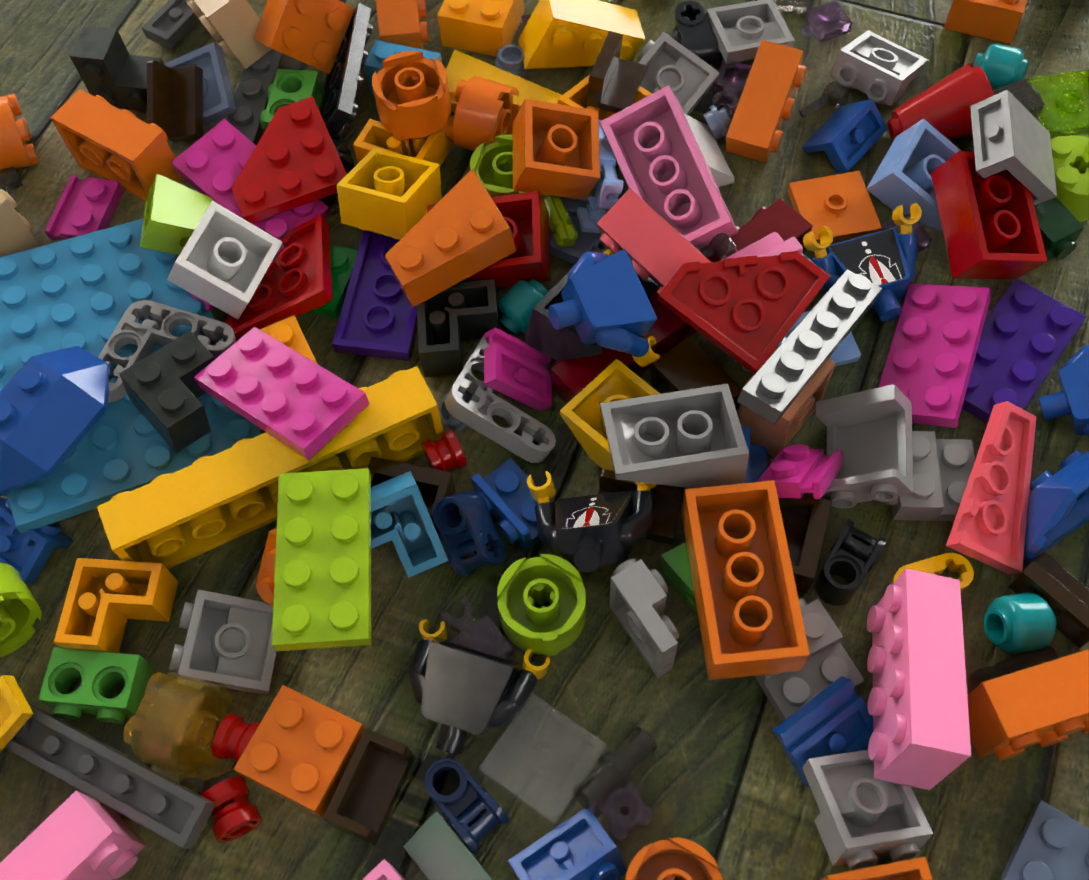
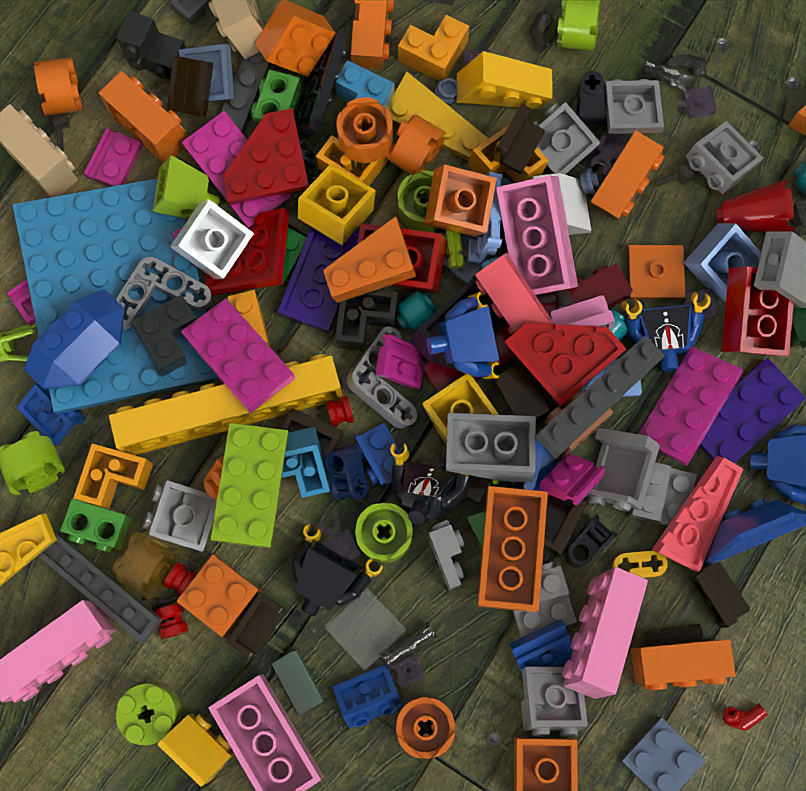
camera: 10 degrees right, 15 degrees up
dark blue piece [425,759,510,853] -> none
blue panel [802,99,888,174] -> none
teal head [983,593,1056,654] -> none

